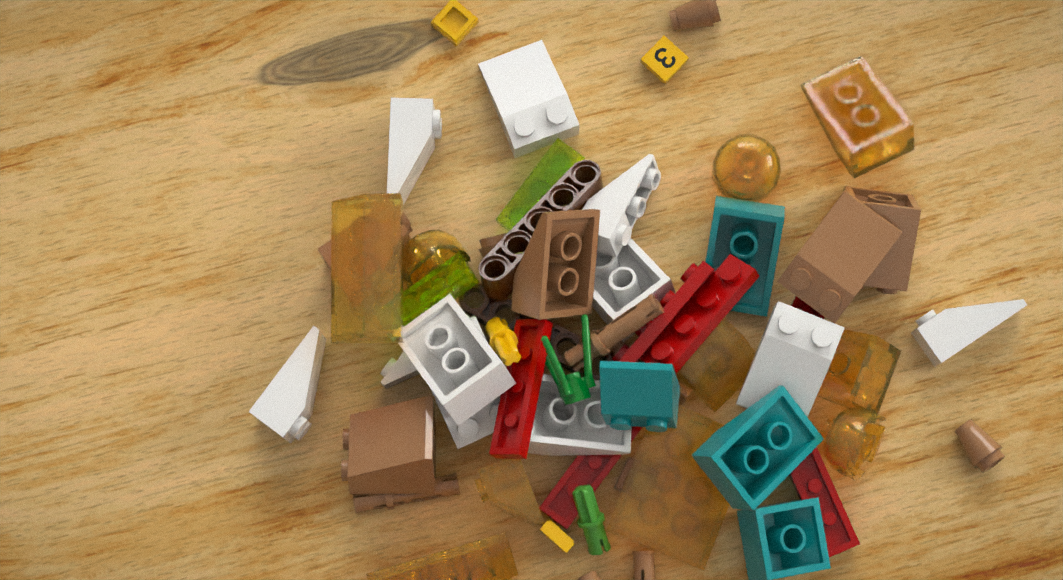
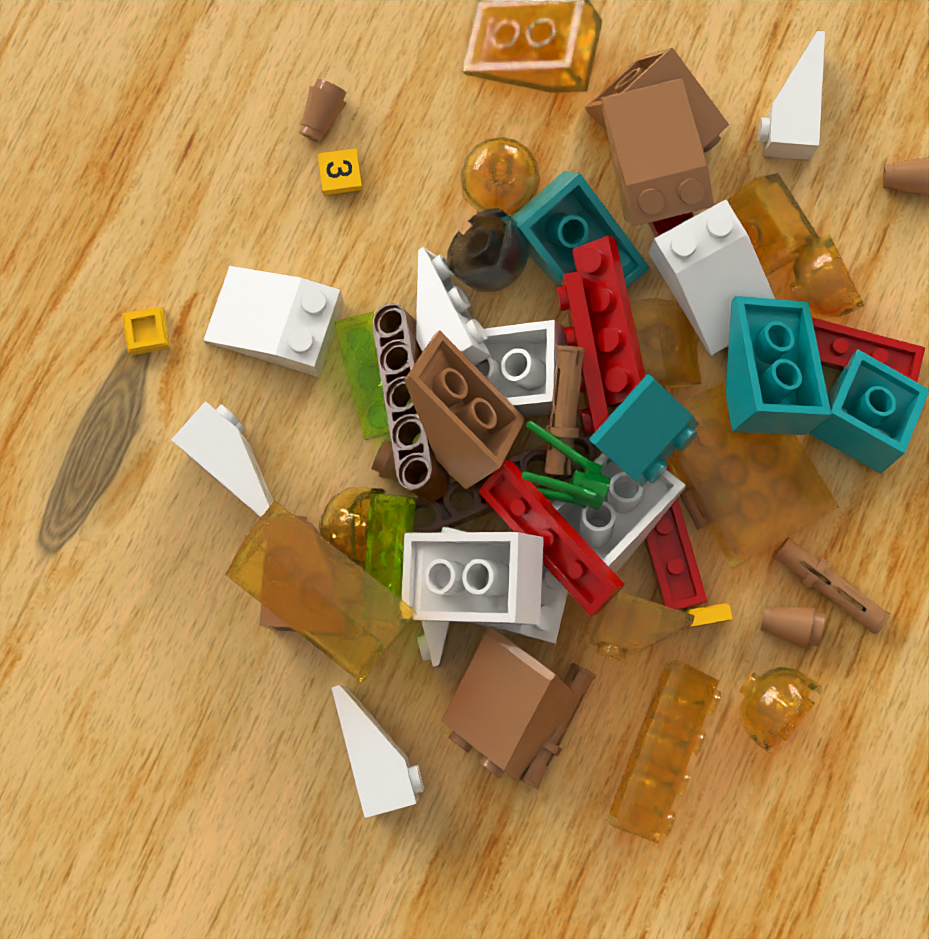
camera: 50 degrees left, 0 degrees up
yellow axle [485,317,521,366] -> none
bright green axle [572,485,611,555] -> none
none -> clear smoke cylinder [447,208,529,292]

